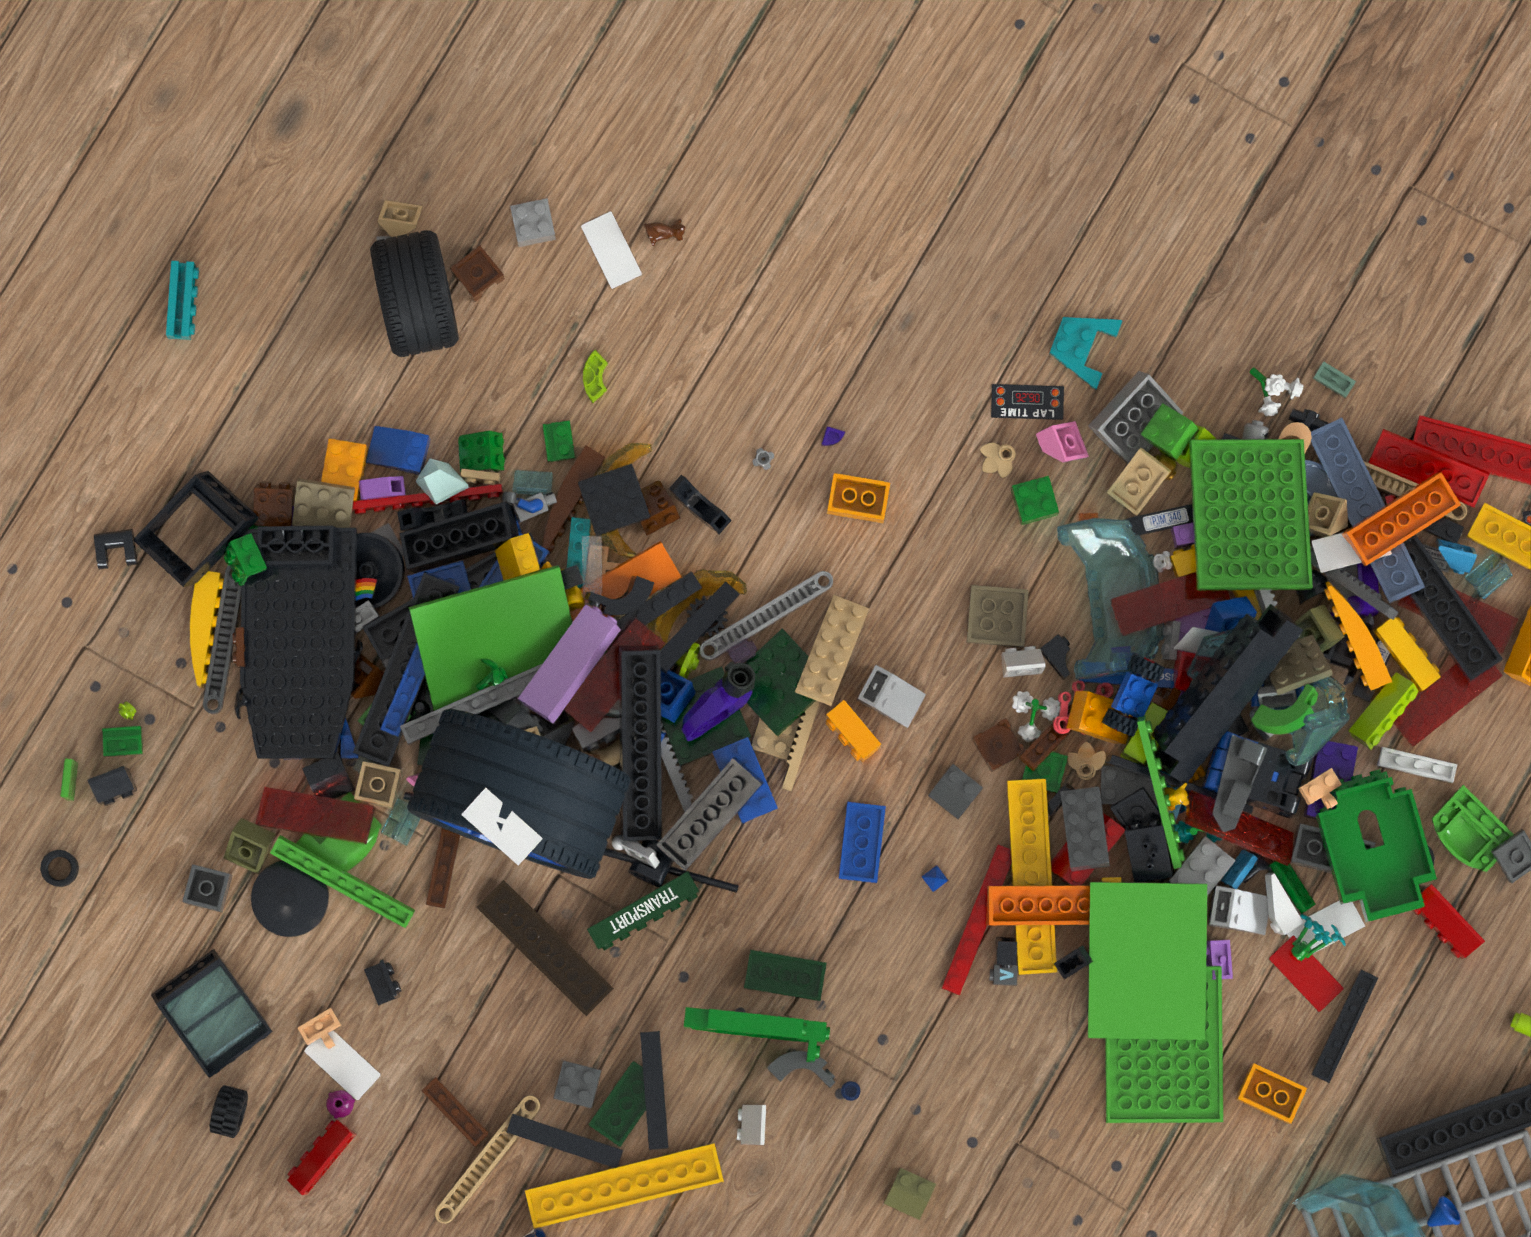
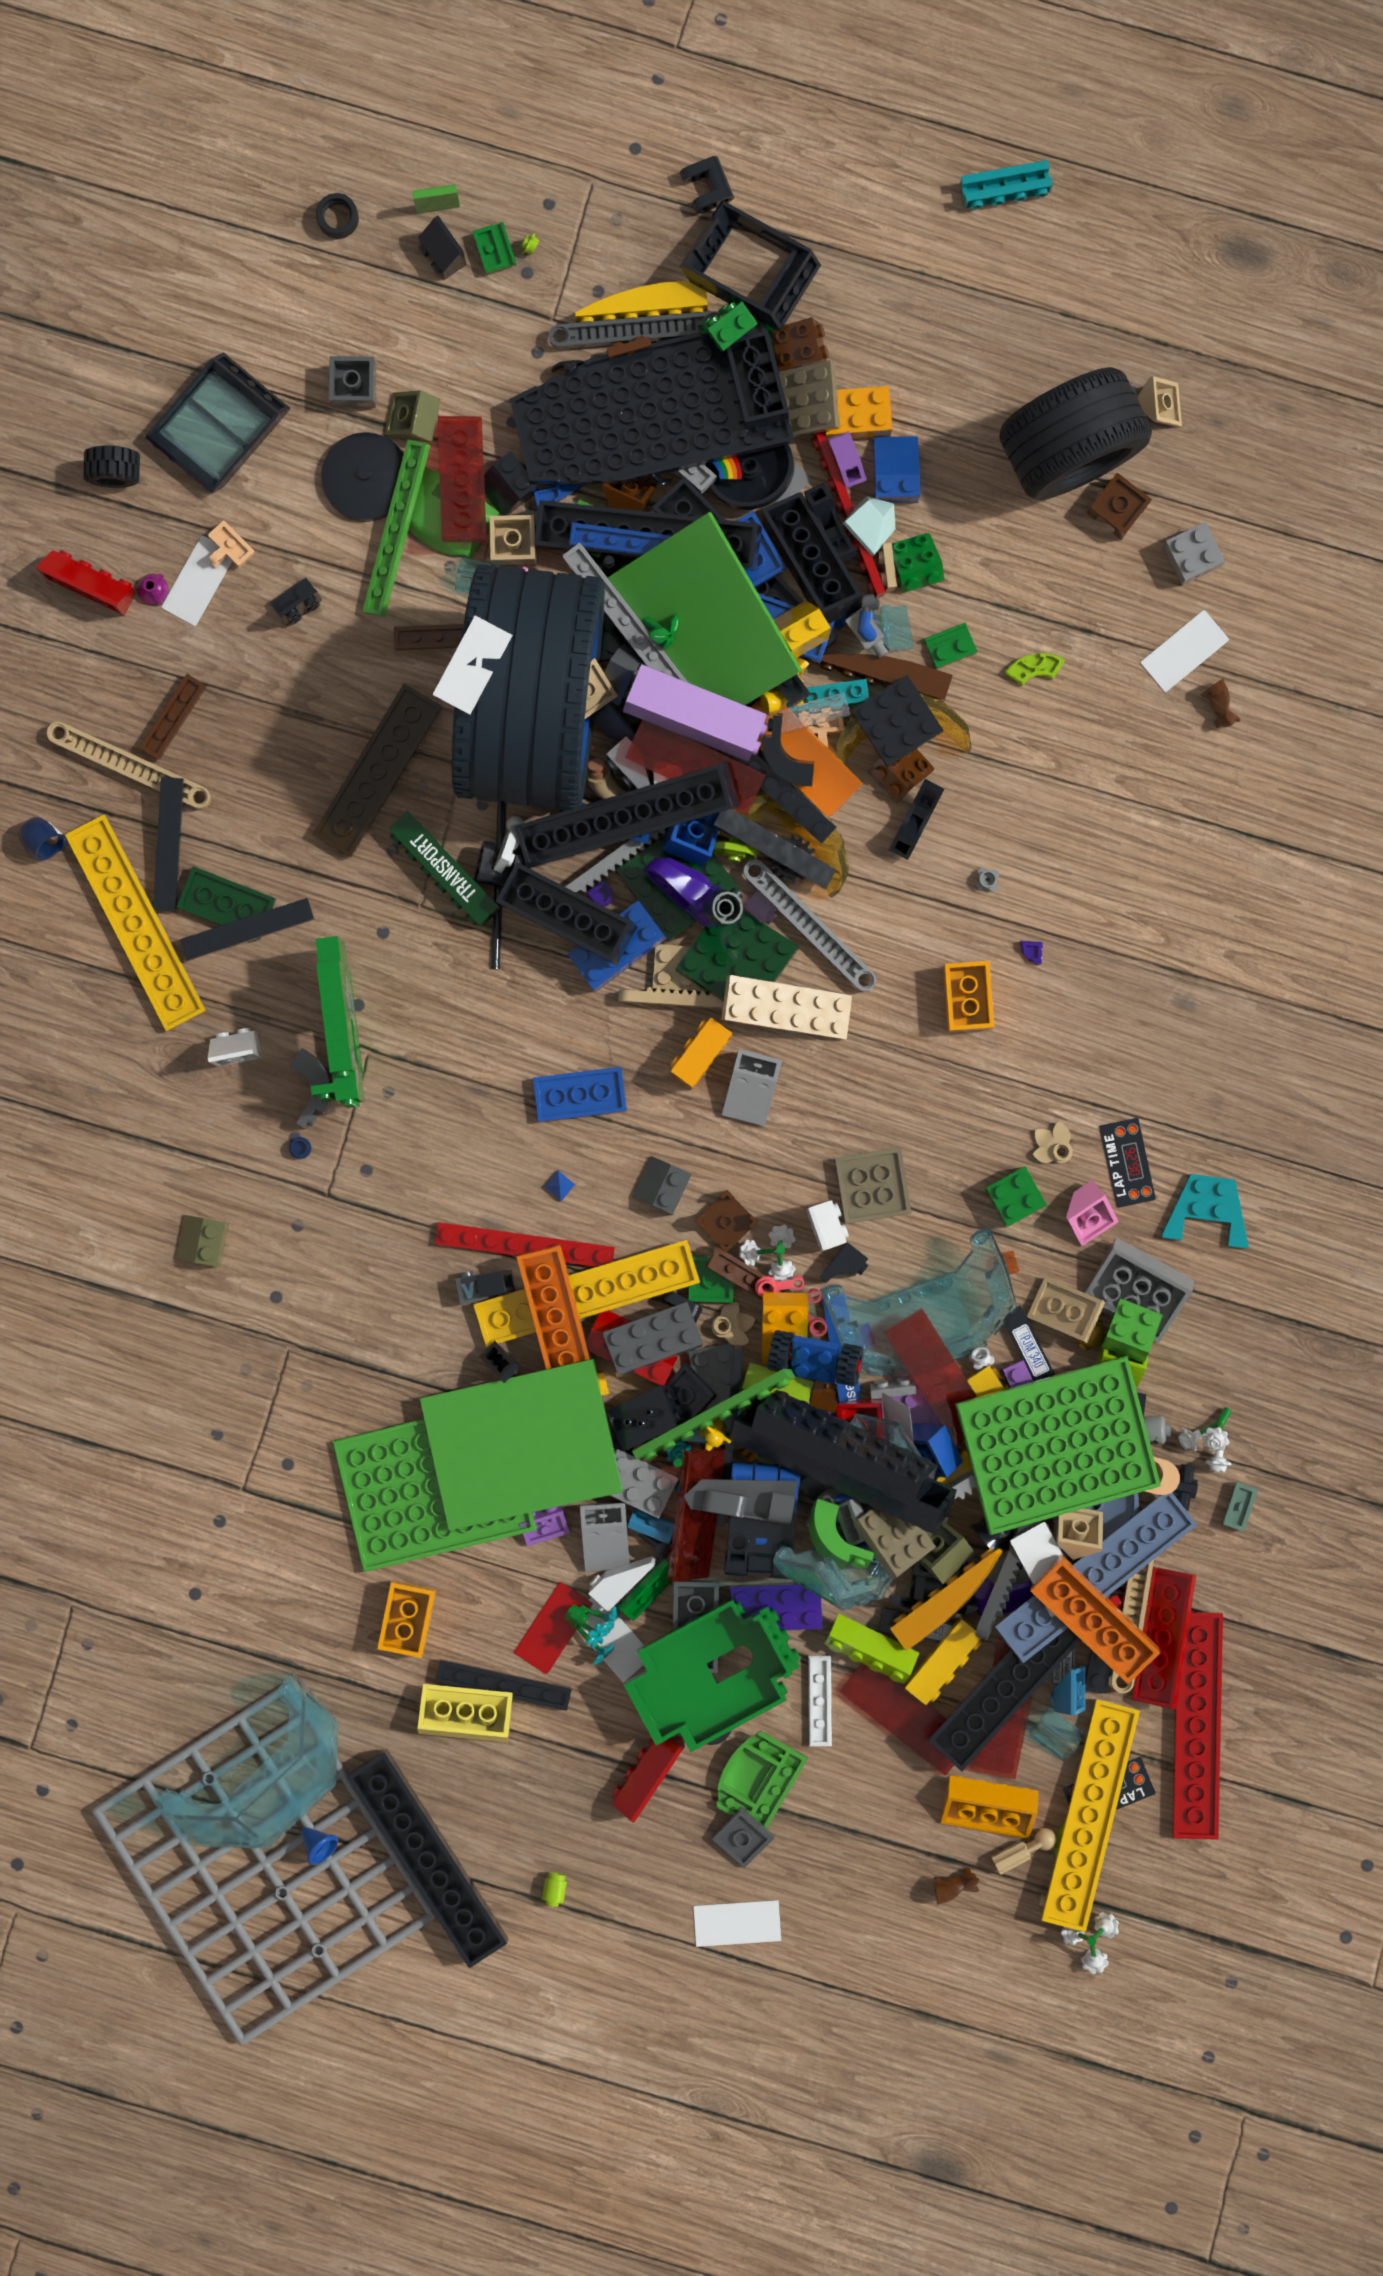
camera: 75 degrees right, 5 degrees up
dark grey brick [553,1061,602,1109] -> none
dark green plate [744,950,827,1001] -> none
light nougat plate [1298,768,1342,809] -> none
none -> light yellow slope [418,1684,513,1743]
none -> dark purple tile [587,880,613,907]

